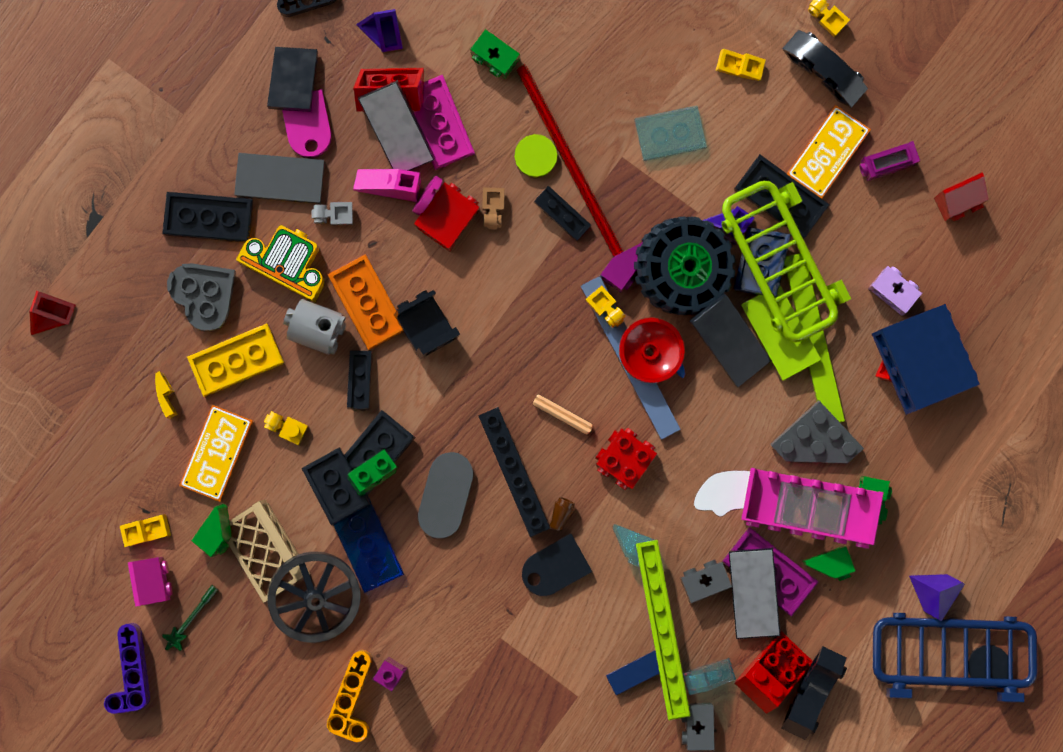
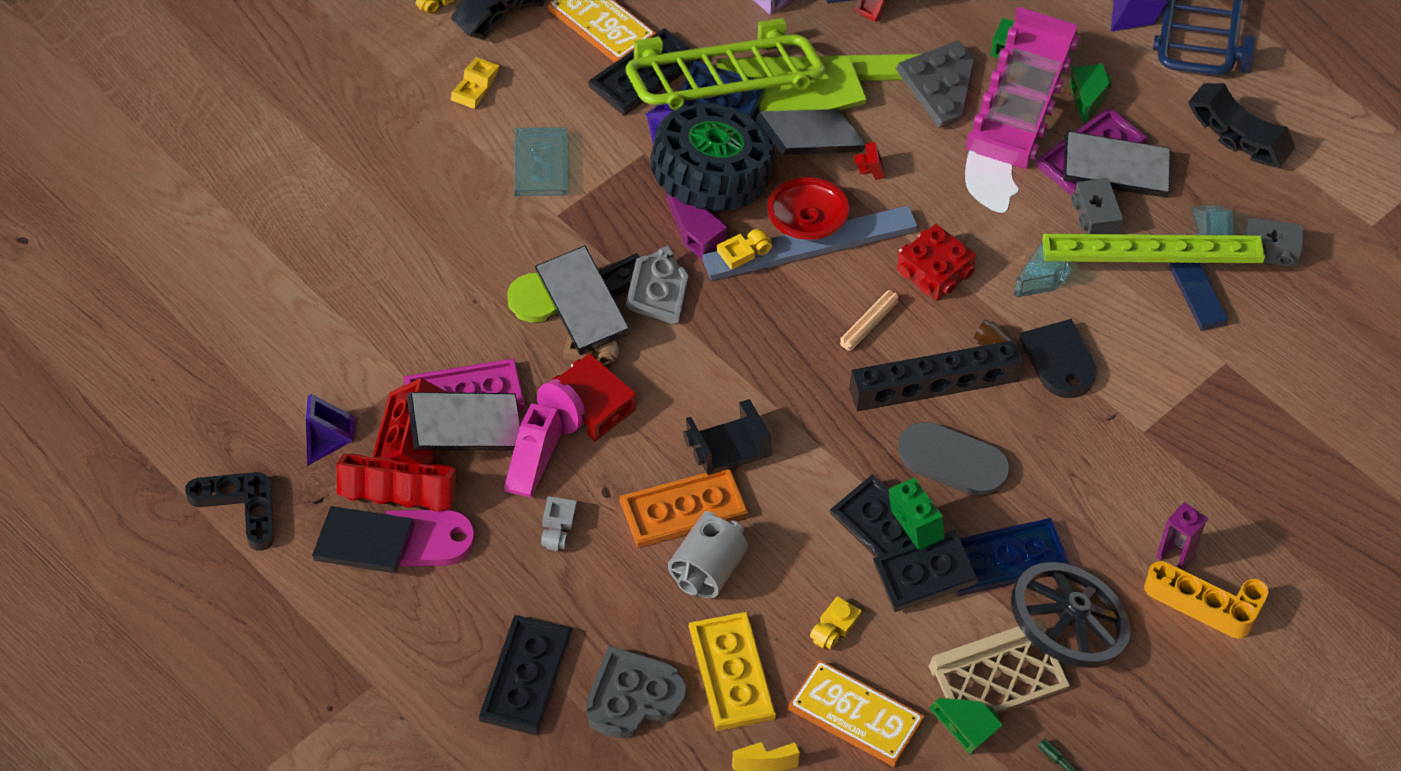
camera: 85 degrees left, 30 degrees down
dark grey tile [234,153,325,204] -> none
brick [236,225,325,303] -> none
black hinge [347,350,372,411] -> none
green brick [470,29,520,79] -> none
red axle [516,64,624,257] -> none
red slope [734,631,812,714] -> none
none -> red brick [337,454,456,512]
none -> flat silver tile [535,245,631,355]
none -> light grey tile [625,245,689,324]
none -> red tile [855,142,885,180]

